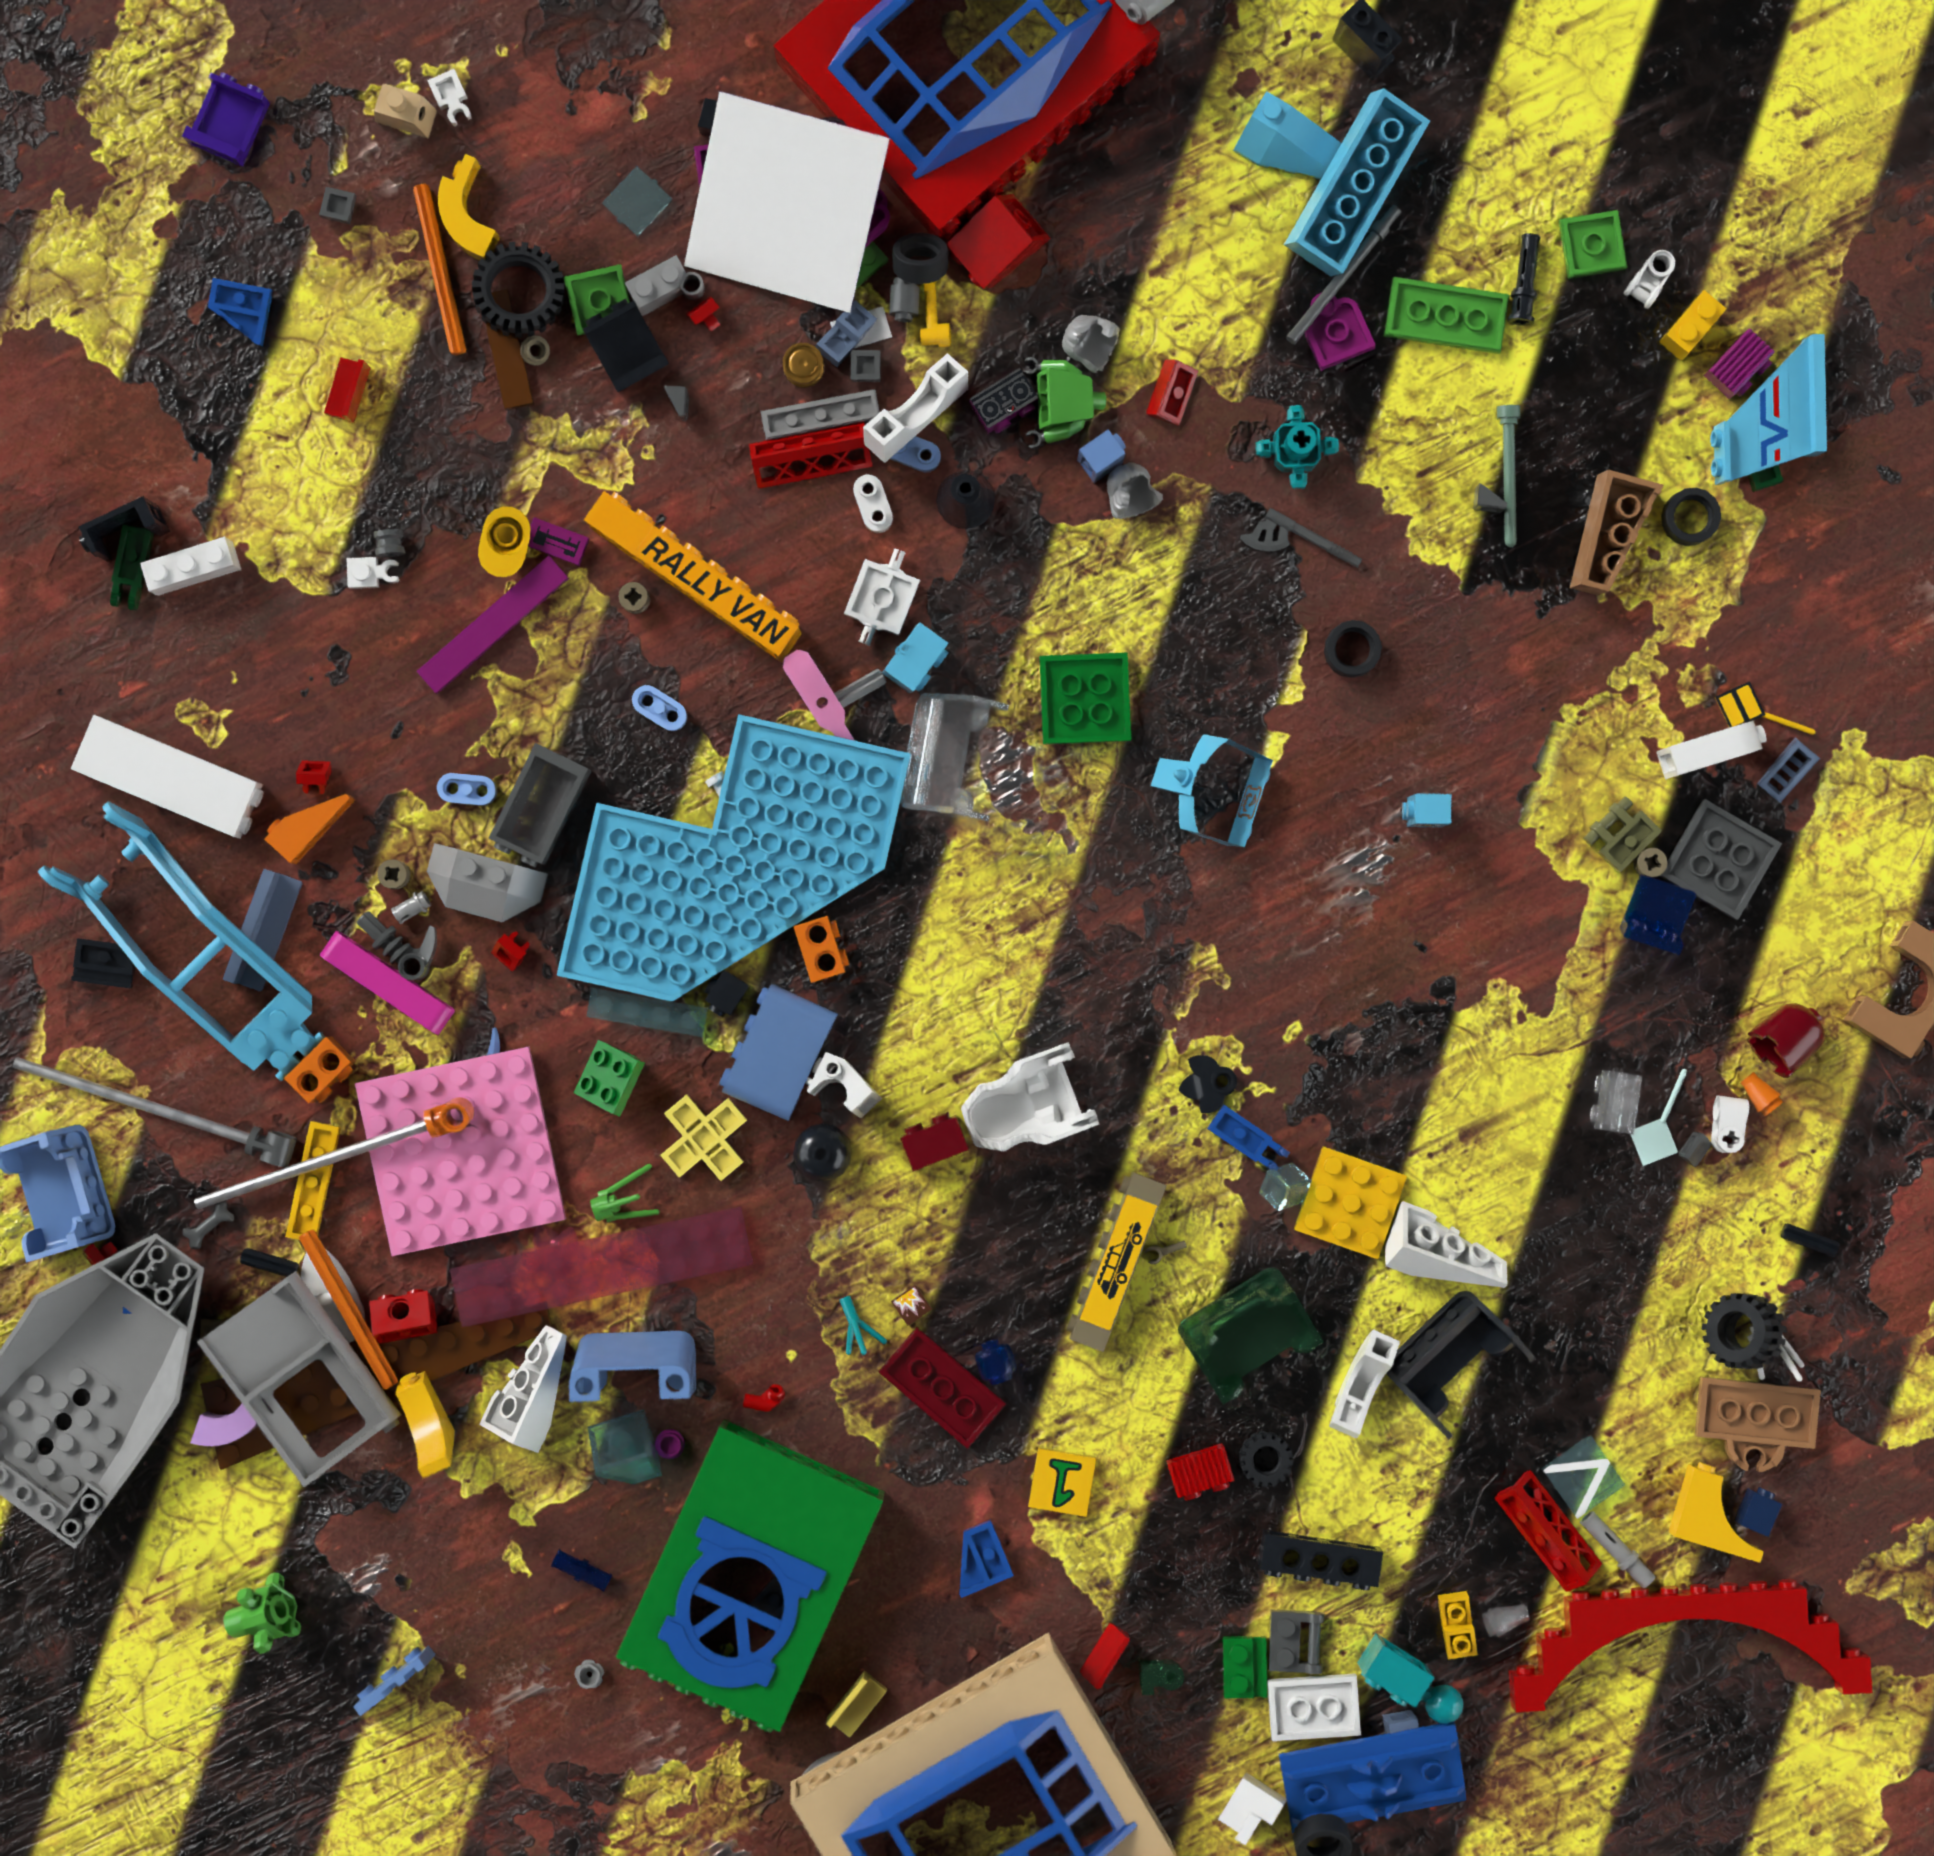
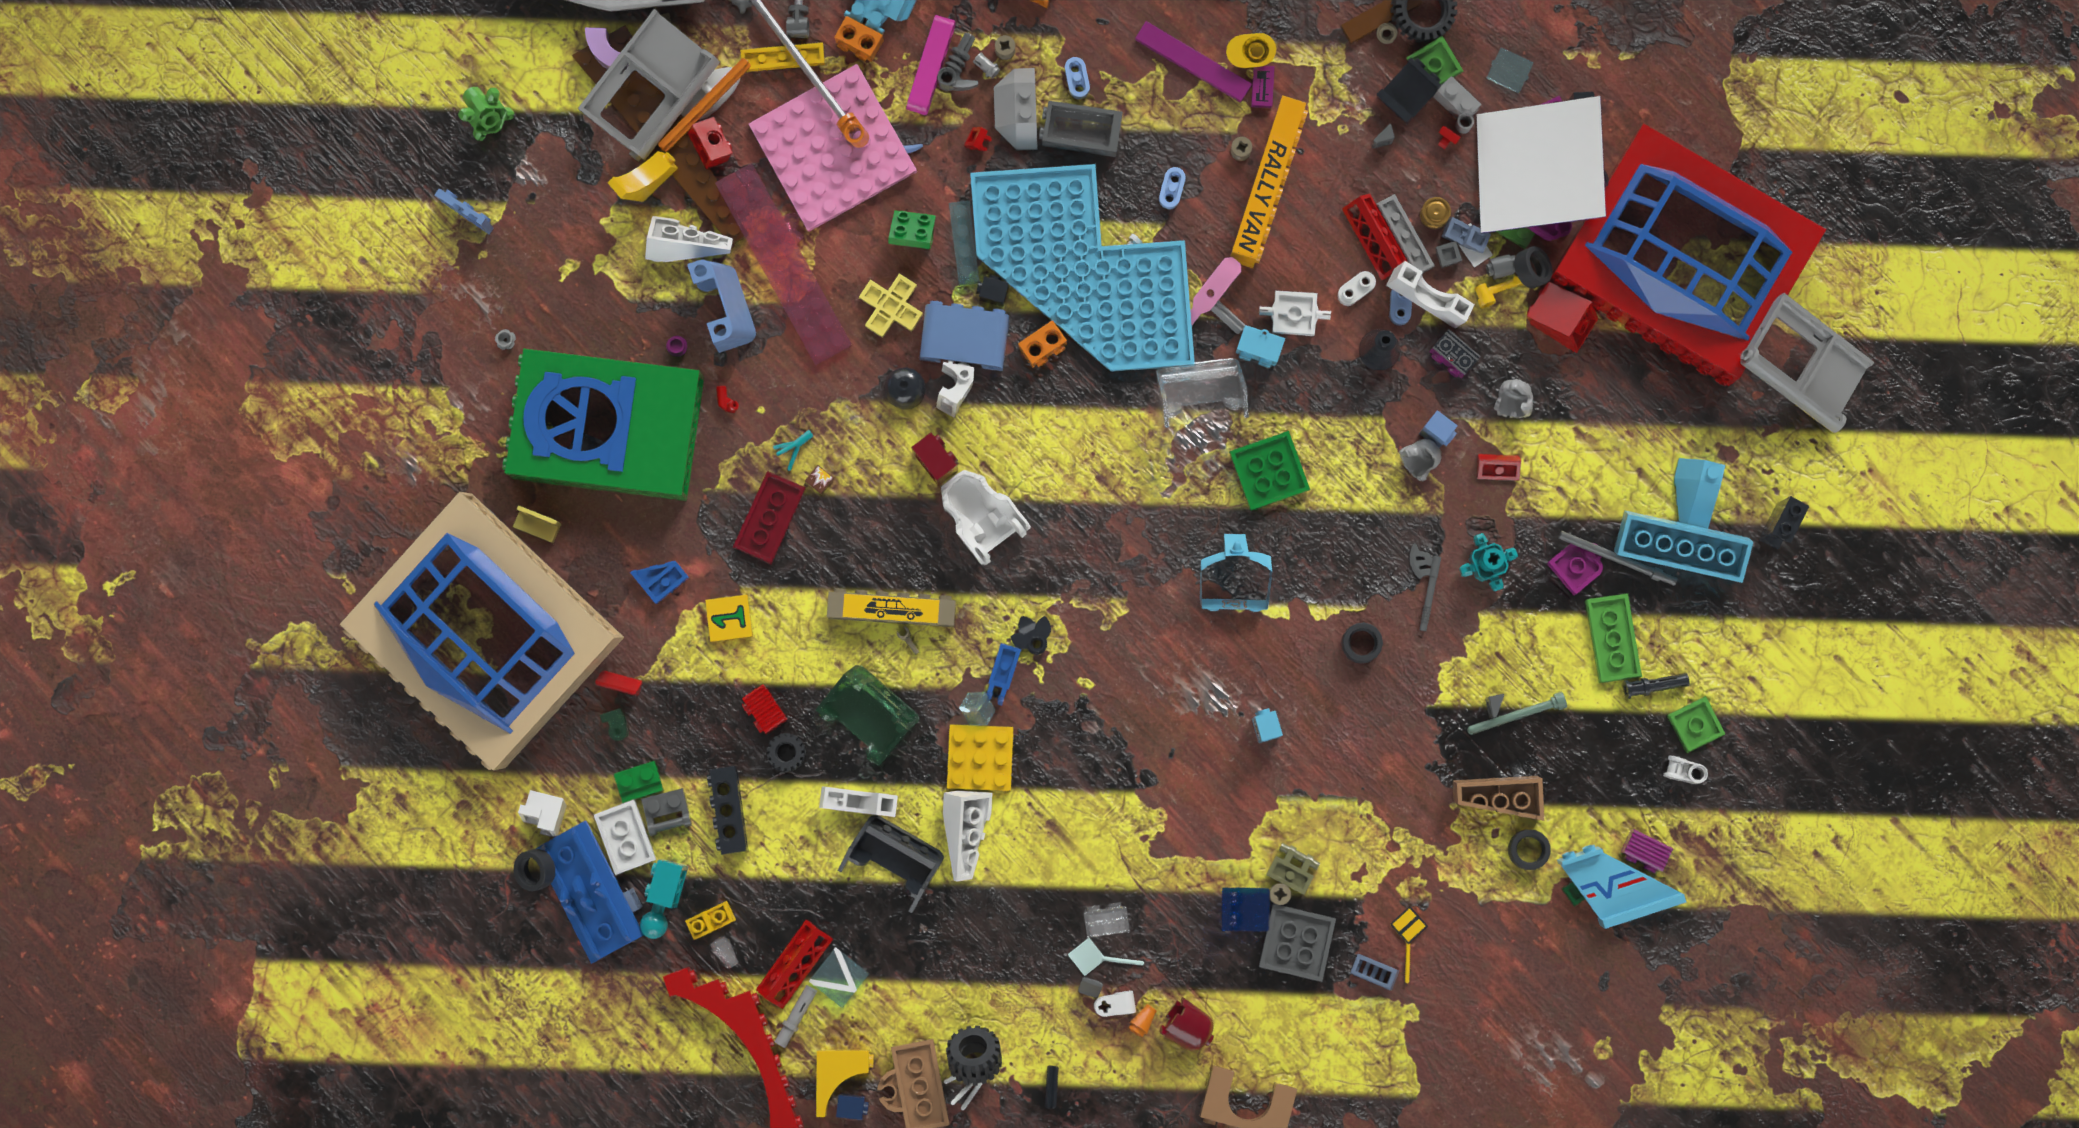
camera: 70 degrees right, 5 degrees down
black axle [240,1248,299,1277] -> none
clear blue pin [551,1549,612,1592] -> none
clear light blue slope [588,1409,662,1484] -> none
bright green plant [590,1164,660,1223] -> none
clear blue head [975,1339,1017,1385] -> none
bright green torso [1023,357,1107,449] -> none
white window [1656,721,1766,779] -> none
yellow brick [1659,290,1727,360] -> none

